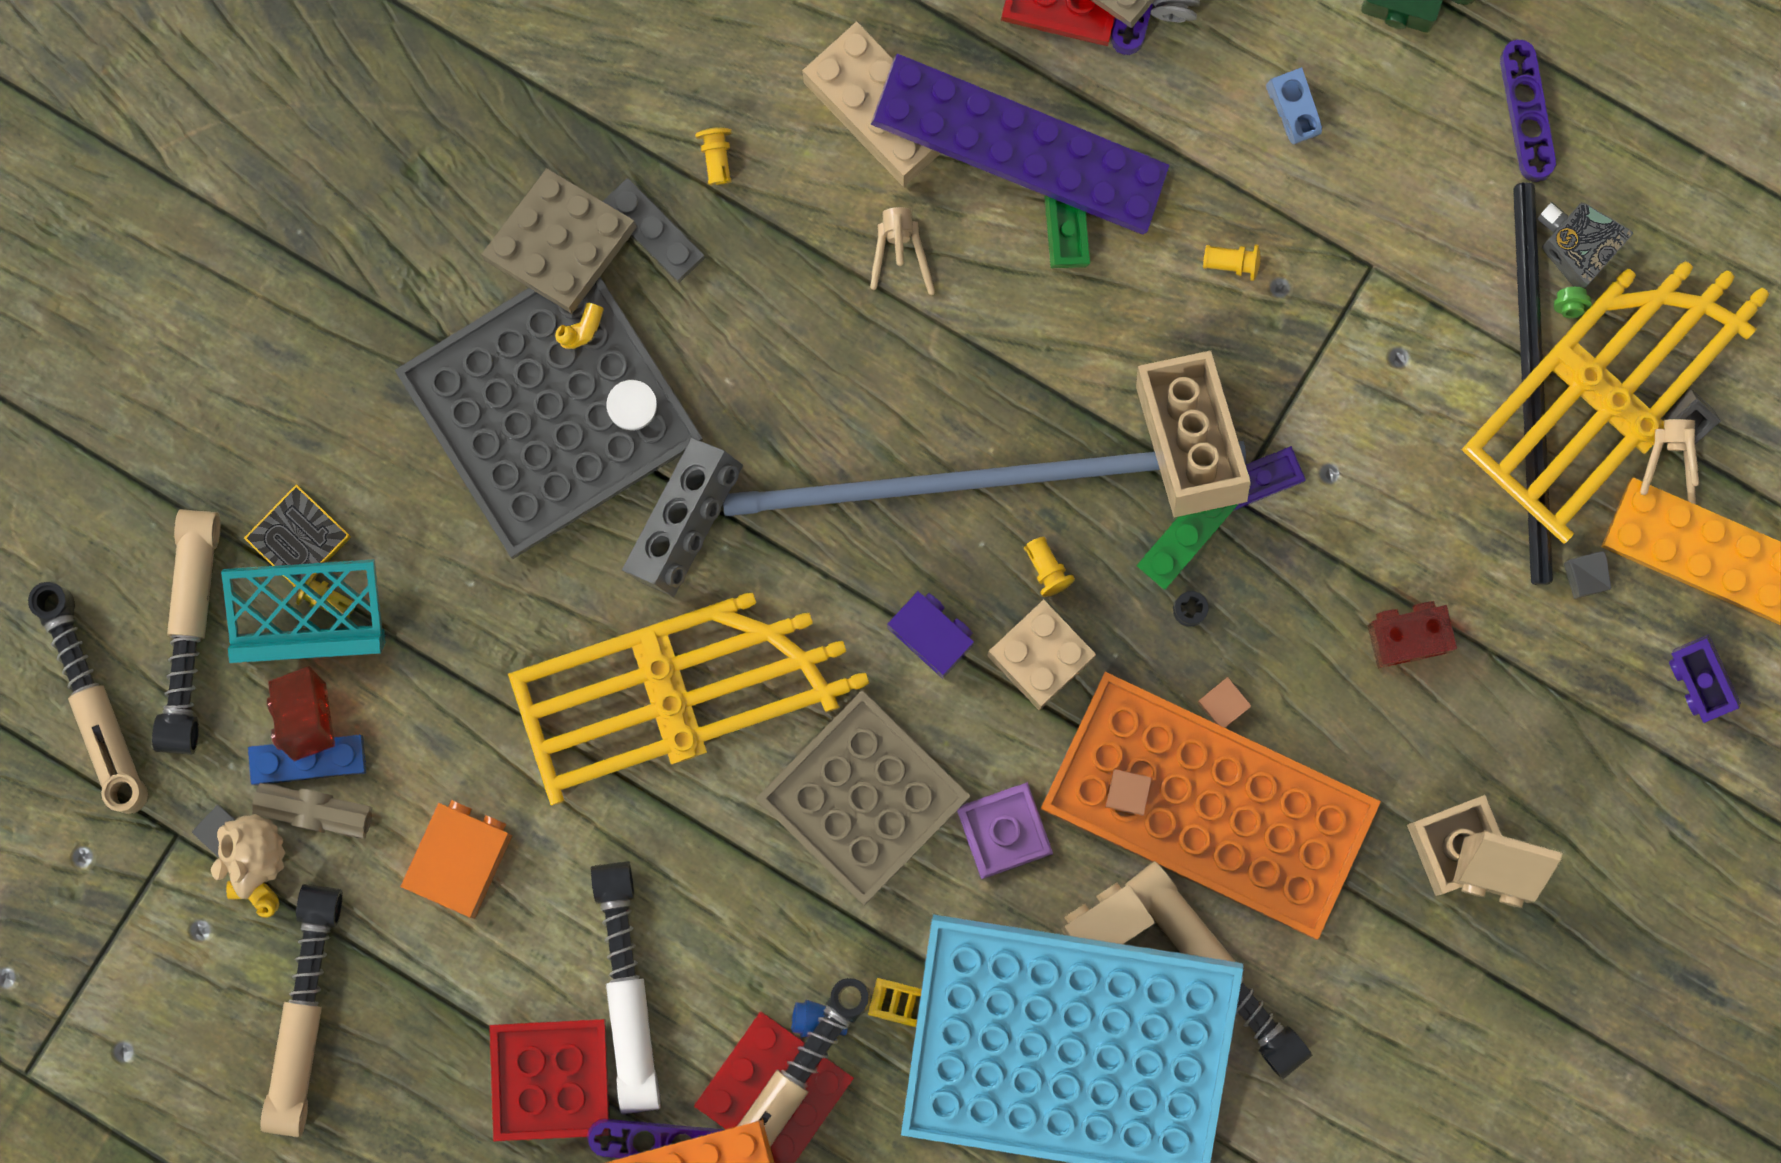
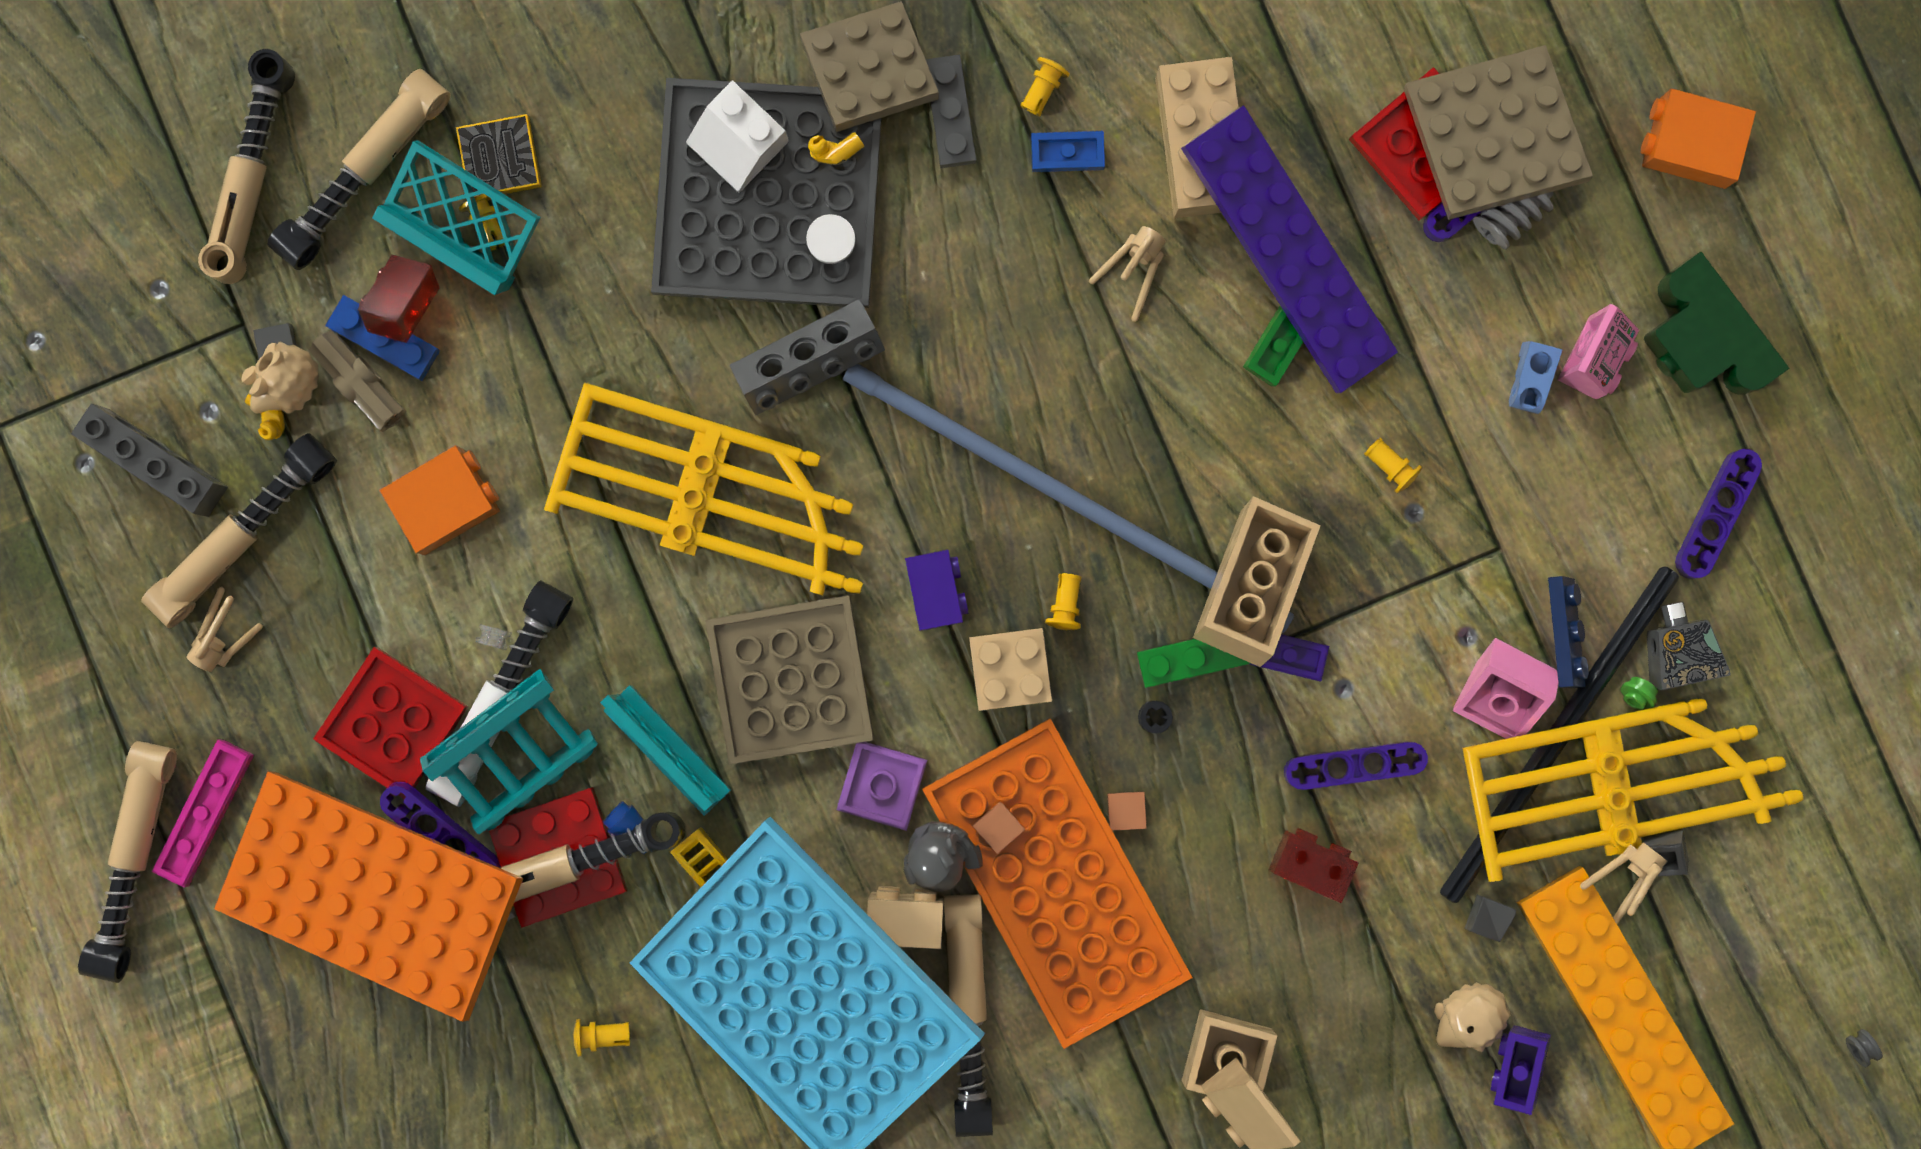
camera: 35 degrees right, 5 degrees up
none -> dark grey brick [71,403,228,517]
none -> tan plant [186,587,263,672]
none -> teal fence [420,669,598,834]
none -> clear bush [475,624,512,650]
none -> teal fence [600,685,732,816]
none -> white slope [686,80,789,193]
none -> dark grey helmet [904,821,983,892]
none -> blue plate [1031,131,1105,172]
none -> dark purple beam [1284,742,1428,790]
none -> tan animal [1434,982,1511,1052]
none -> bright pink slope [1453,638,1559,739]
none -> dark blue plate [1548,576,1589,689]
none -> bright pink slope [1557,304,1639,399]

